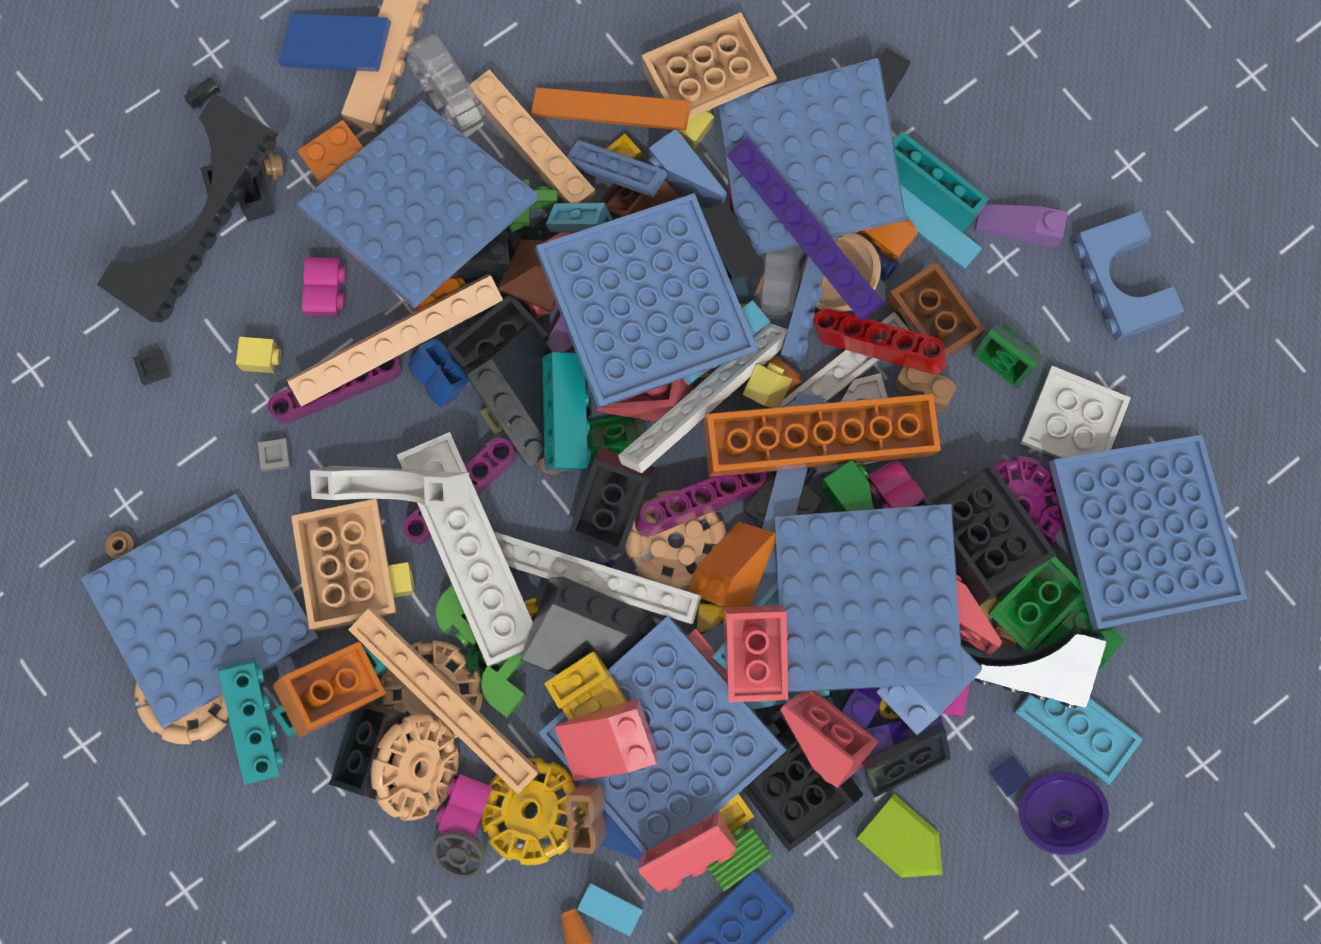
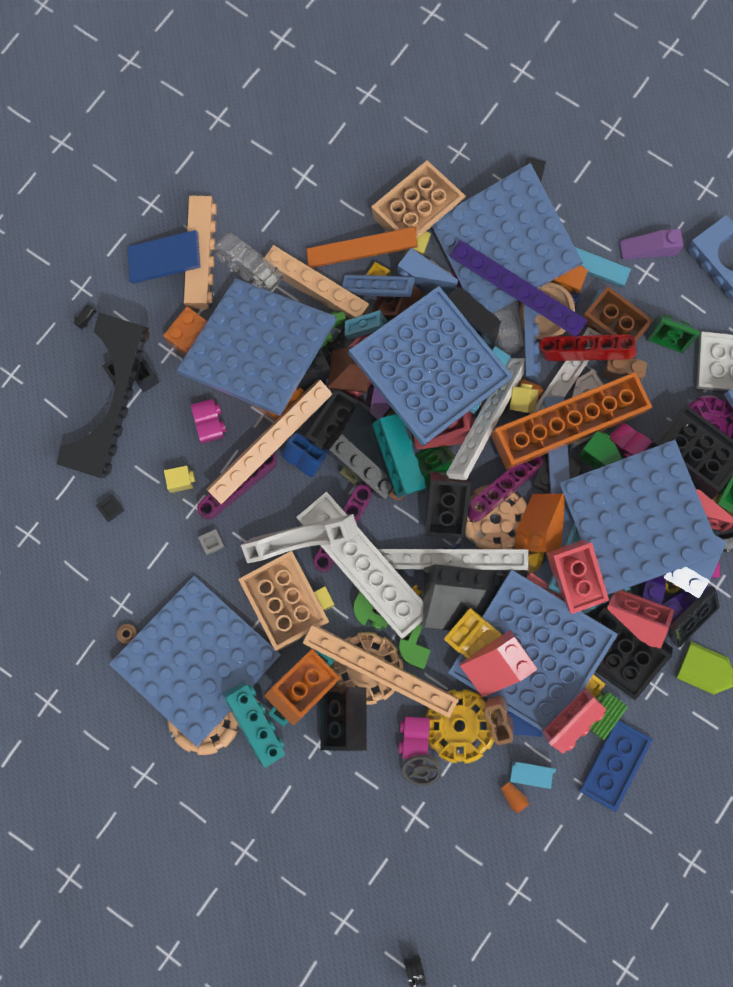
camera: 15 degrees left, 0 degrees up
medium nougat plate [263,152,283,180] -> none
light nougat plate [371,714,459,821] -> none
dark green plate [464,646,487,675] -> none
teal brick [893,131,989,232] -> none

